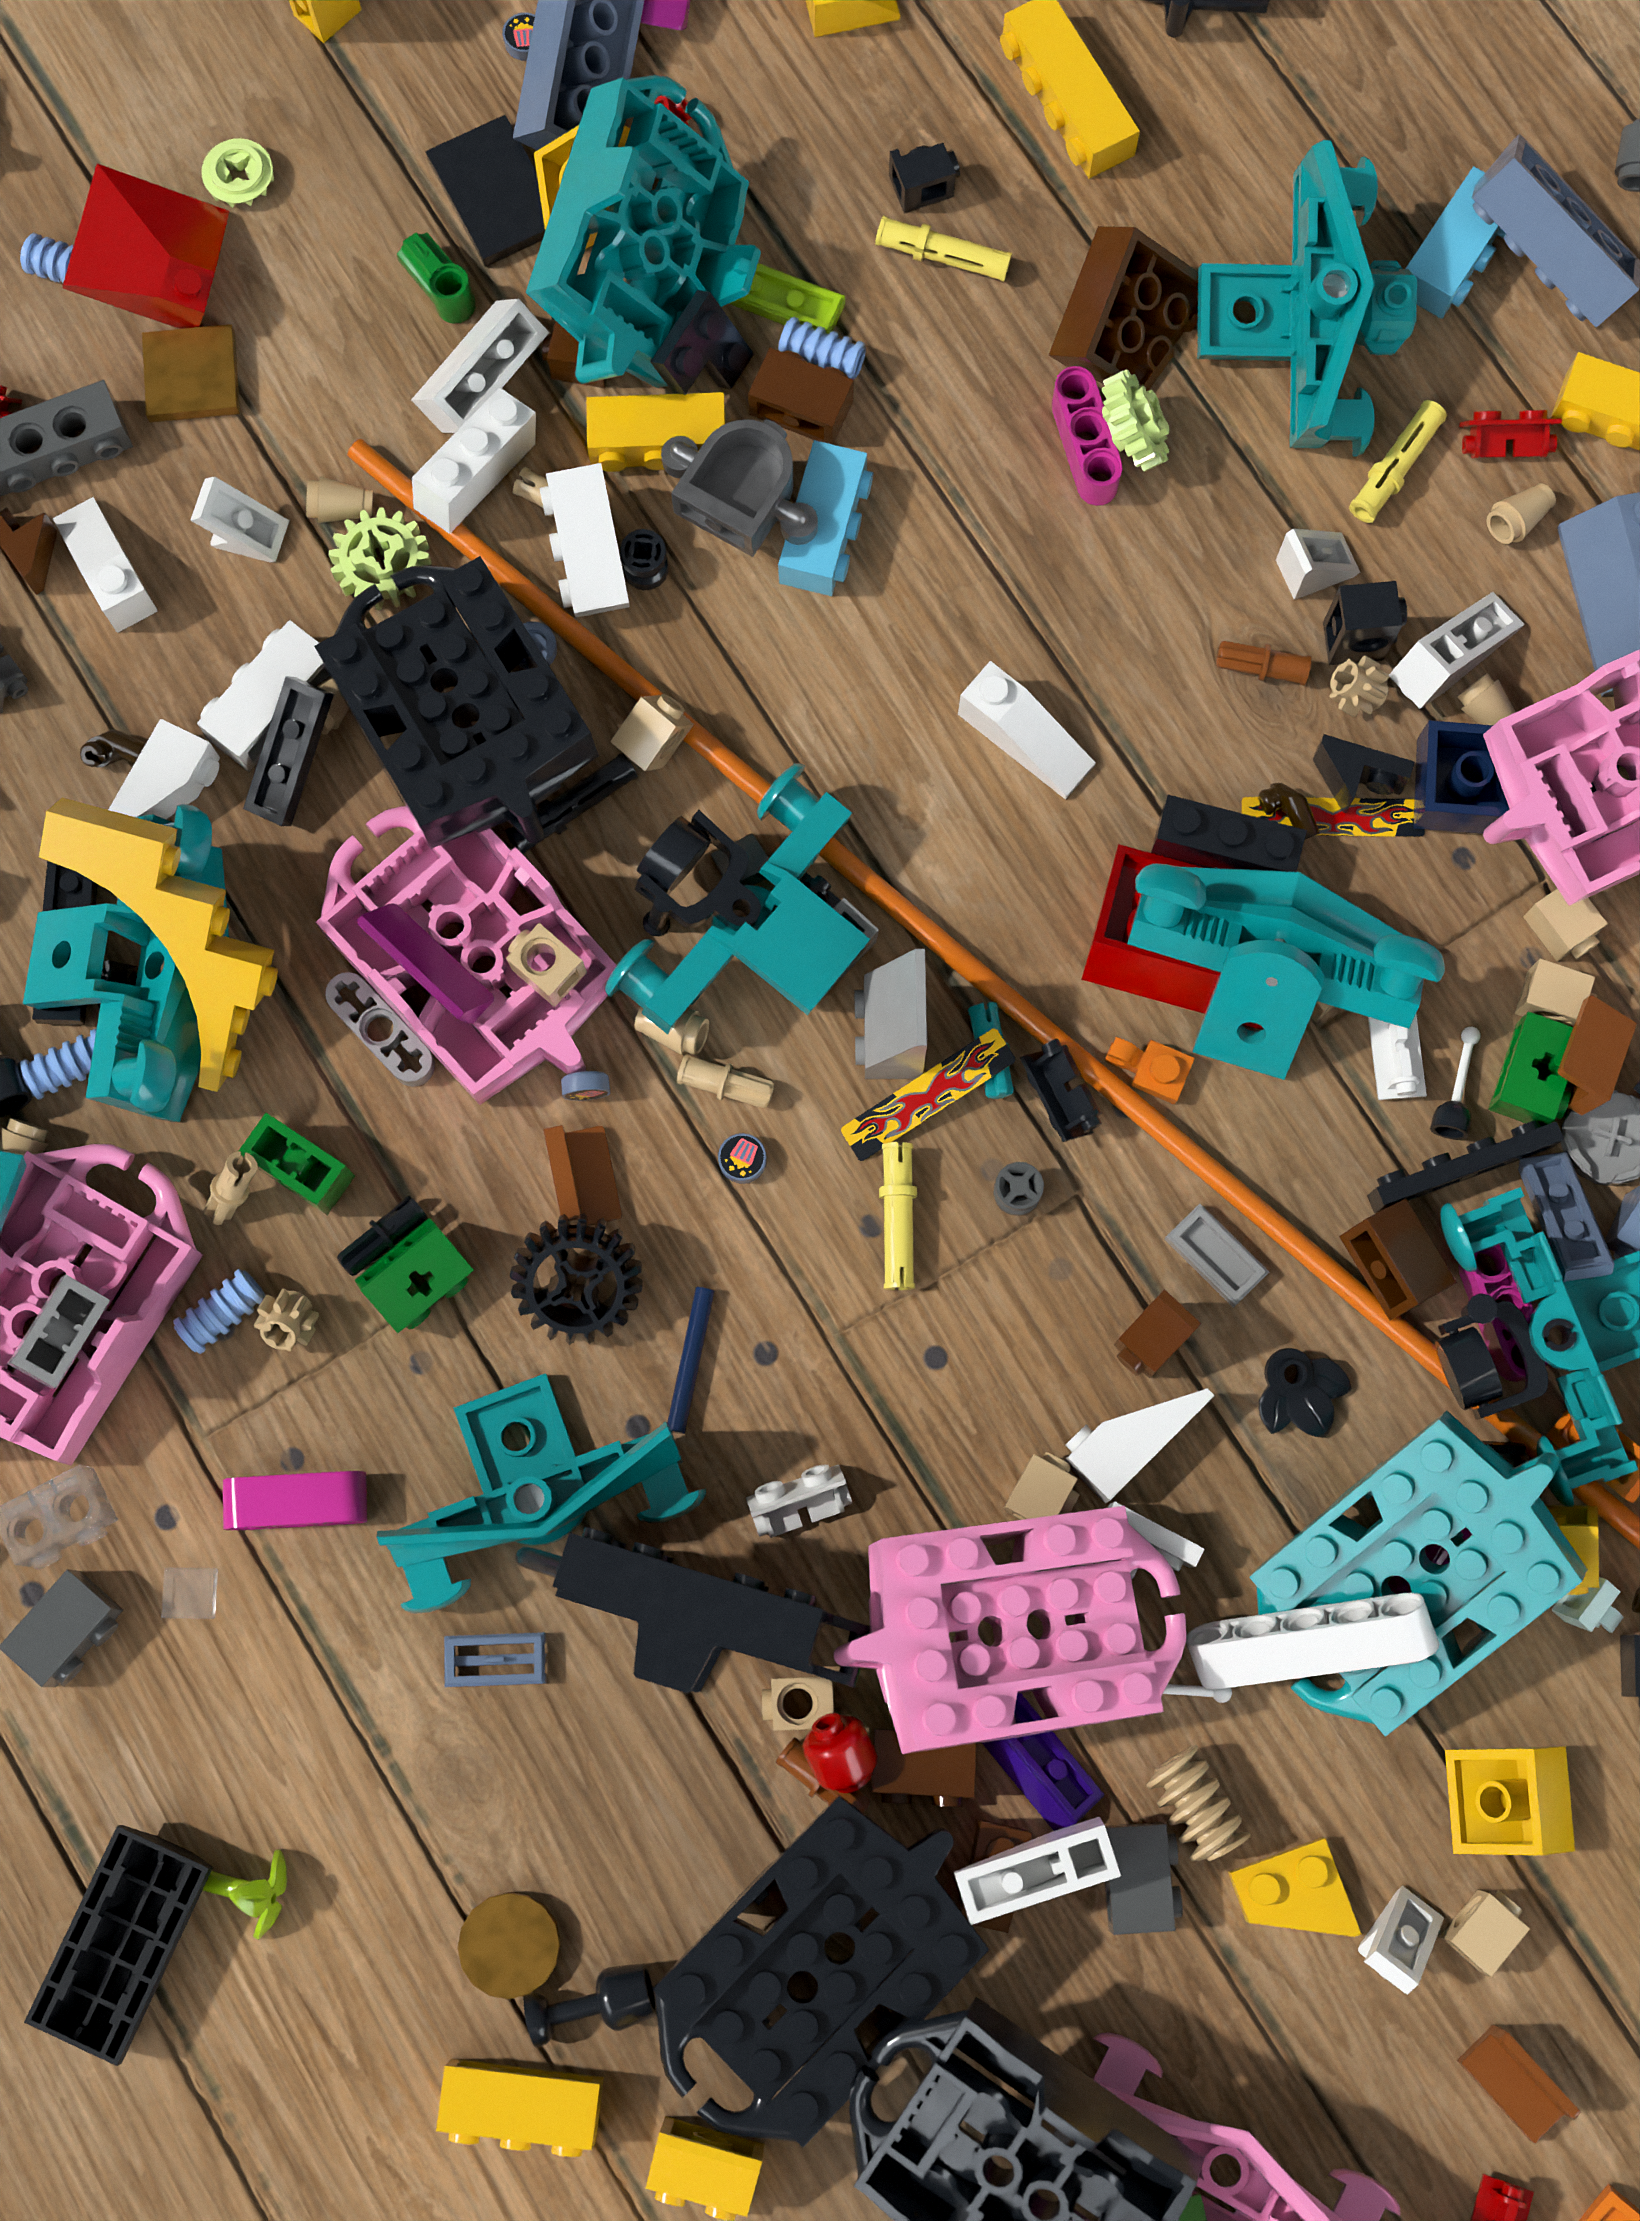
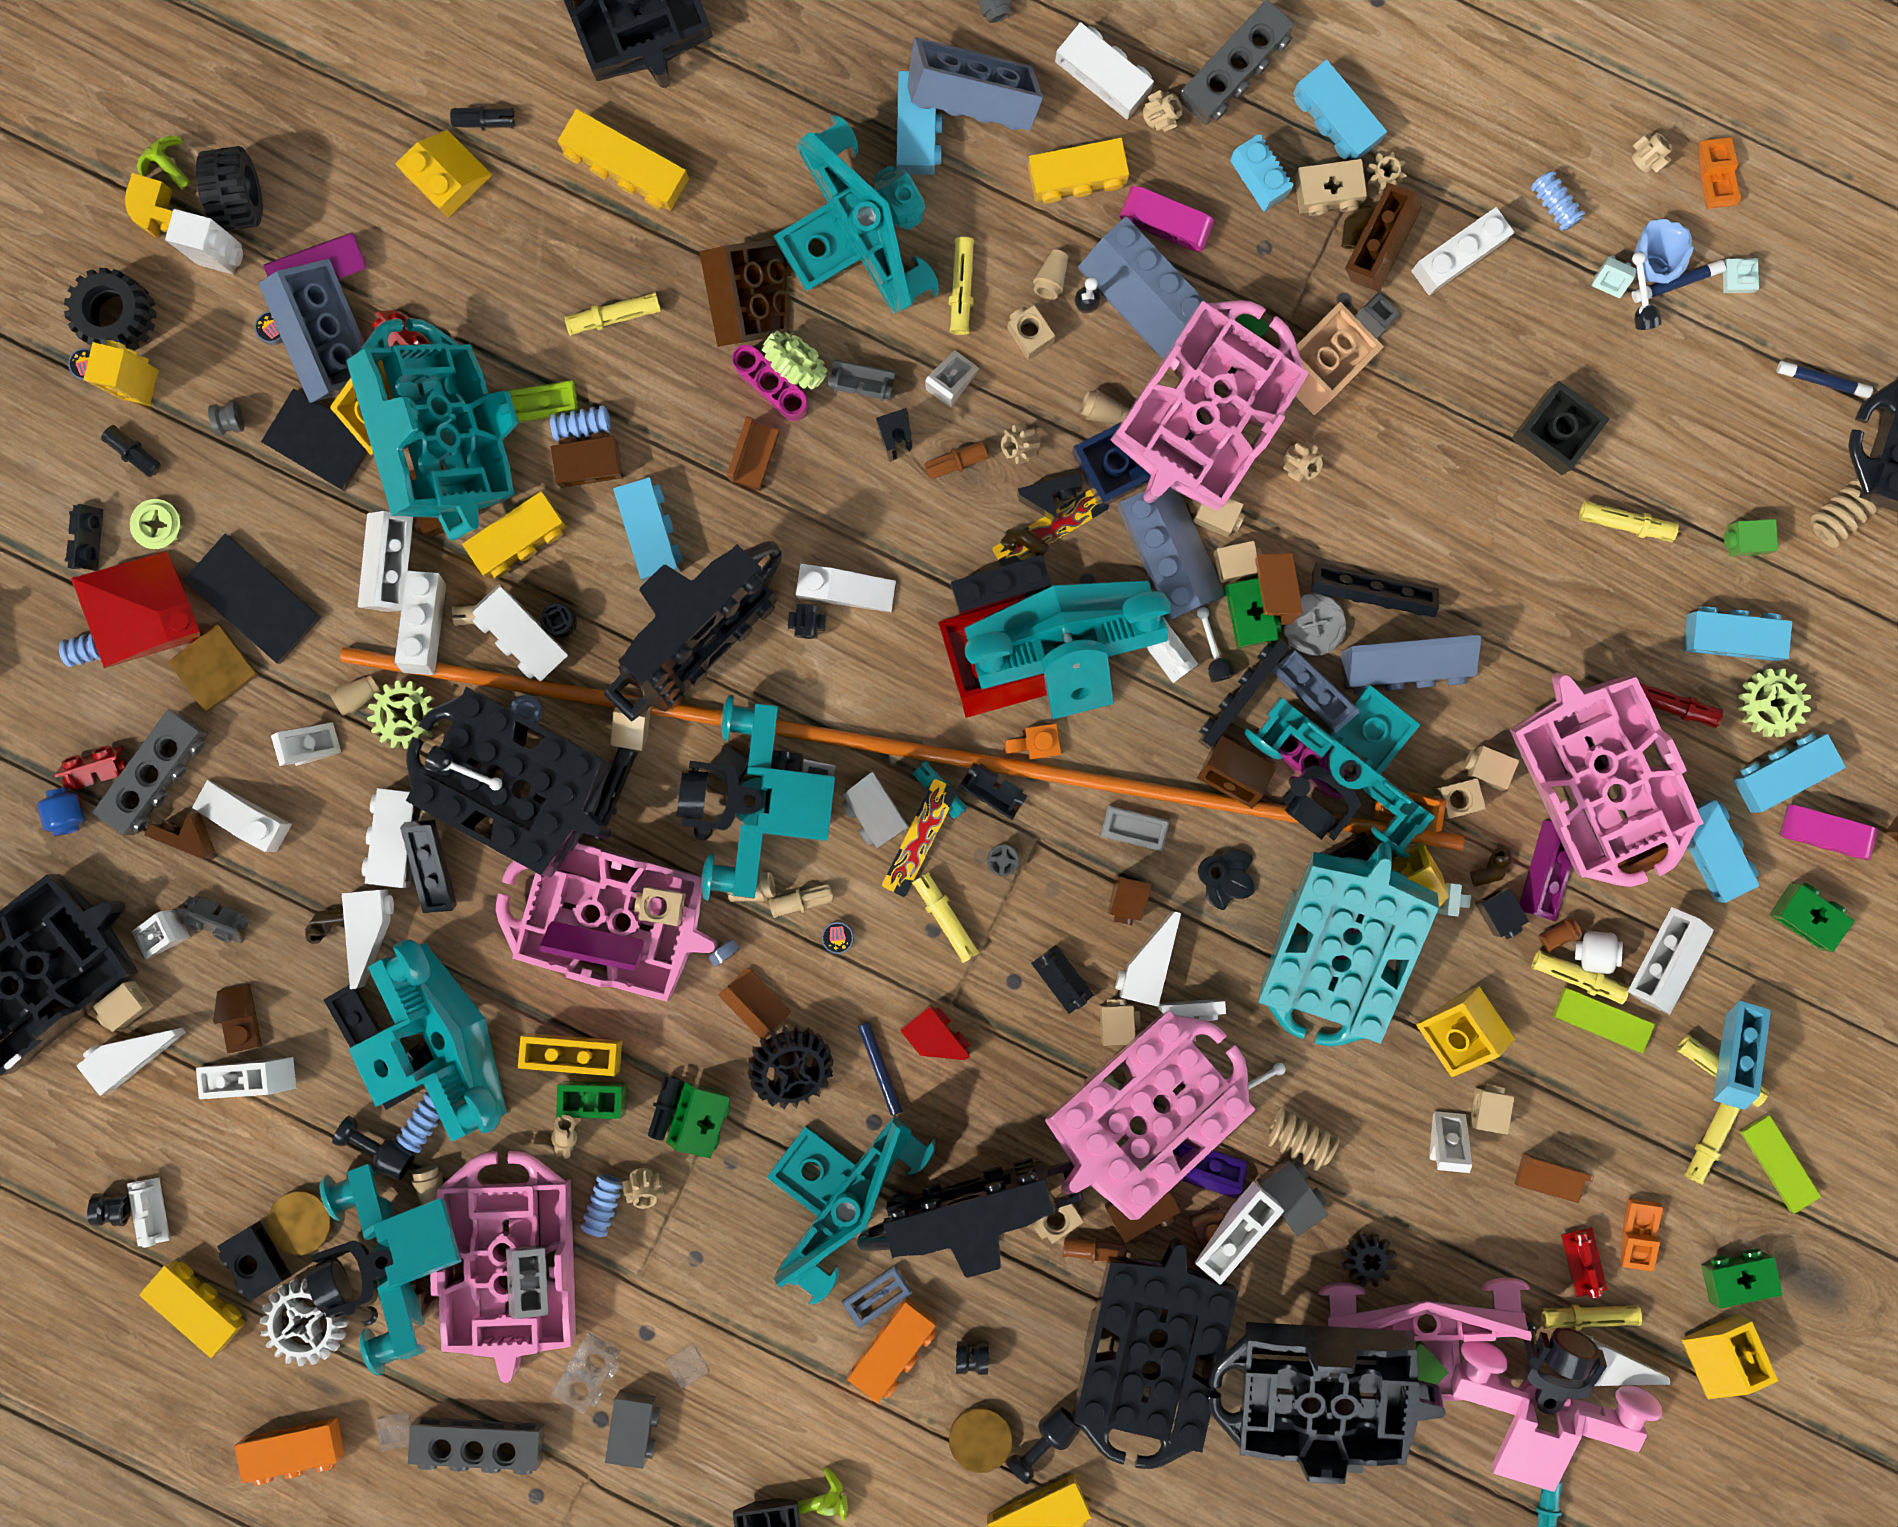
camera: 30 degrees left, 10 degrees up
yellow arch [39,797,278,1092] -> none
dark pink beam [223,1471,367,1530] -> none
light grey beam [325,972,435,1087] -> none
green piece [396,232,476,324] -> none
yellow slope [646,2116,765,2221] -> none
black plate [650,290,754,395] -> none
flat silver piece [661,419,818,557] -> none
white hinge [746,1465,853,1538] -> none
red head [803,1713,878,1794] -> none
black brick [889,143,960,213] -> none
white beam [1186,1593,1439,1689] -> none
yellow wing [1228,1837,1361,1937] -> none
black brick [1323,581,1407,665] -> none
white slope [1389,592,1525,709] -> none
red hinge [1459,410,1562,459] -> none
none -> black hinge [64,504,103,571]
none -> black axle [101,425,161,477]
none -> black tile [183,533,322,664]
none -> dark grey wheel [208,400,245,436]
none -> hinge [425,745,502,790]
none -> yellow brick [518,1033,622,1076]
none -> black piece [604,540,782,722]
none -> dark orange panel [727,416,780,491]
none -> black gear [788,604,826,639]
none -> dark grey hinge [828,360,895,401]
none -> orange brick [847,1297,937,1403]
none -> black hinge [876,408,912,462]
none -> red slope [900,1005,971,1060]
none -> black wheel [956,1341,989,1375]
none -> tan brick [1007,305,1055,360]
none -> black hinge [1031,945,1094,1014]
none -> black hinge [1075,278,1100,314]
none -> sand blue slope [1117,488,1226,622]
none -> black gear [1342,1232,1397,1287]

